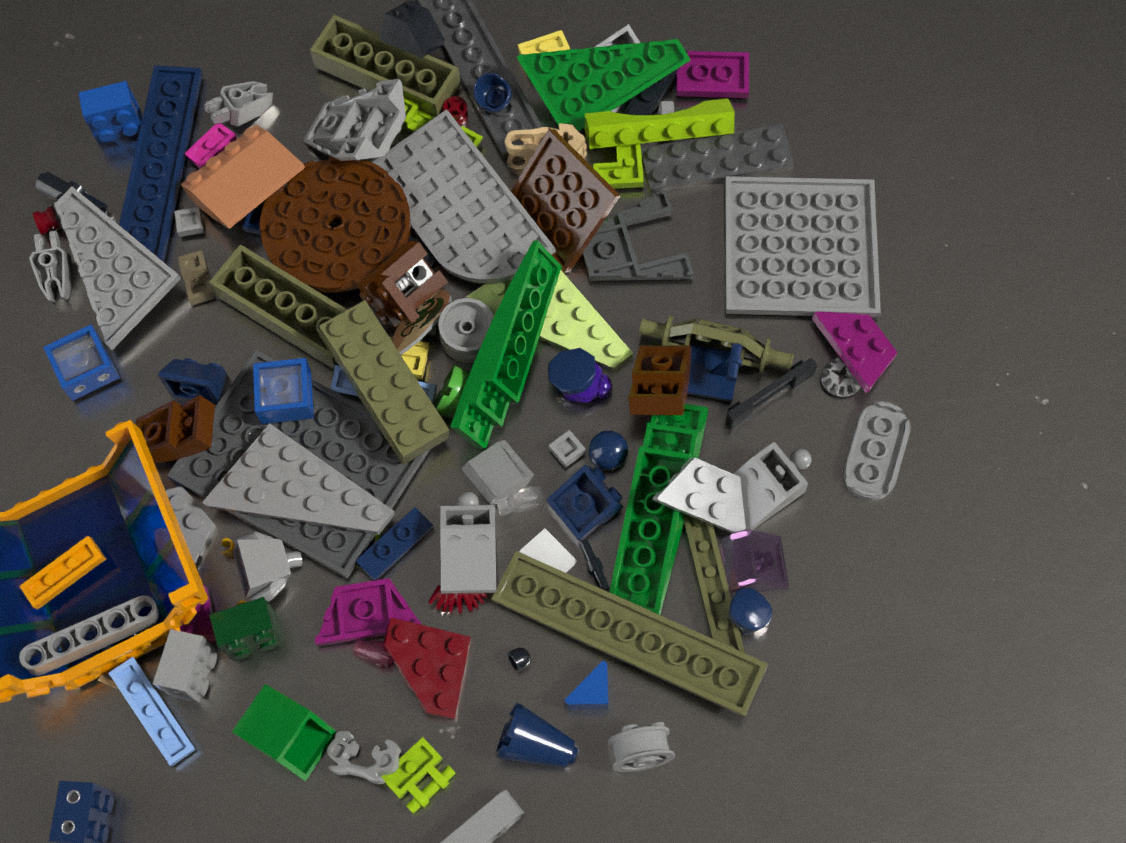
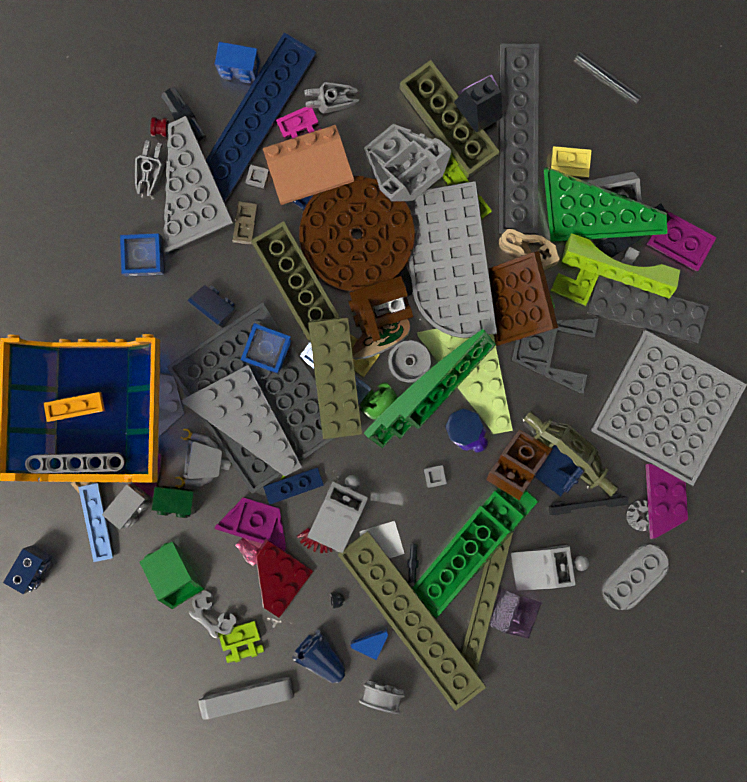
camera: 25 degrees right, 20 degrees up
reddish brown slope [131,395,215,465] -> none
dark red wheel [443,96,468,127] -> none
light grey slope [461,440,534,505] -> none
dark blue hair [473,73,512,113] -> none
dark blue plate [546,465,624,541] -> none
dark blue hair [588,431,629,470] -> none
wing [653,457,746,537] -> none
dark blue hair [729,588,772,636] -> none

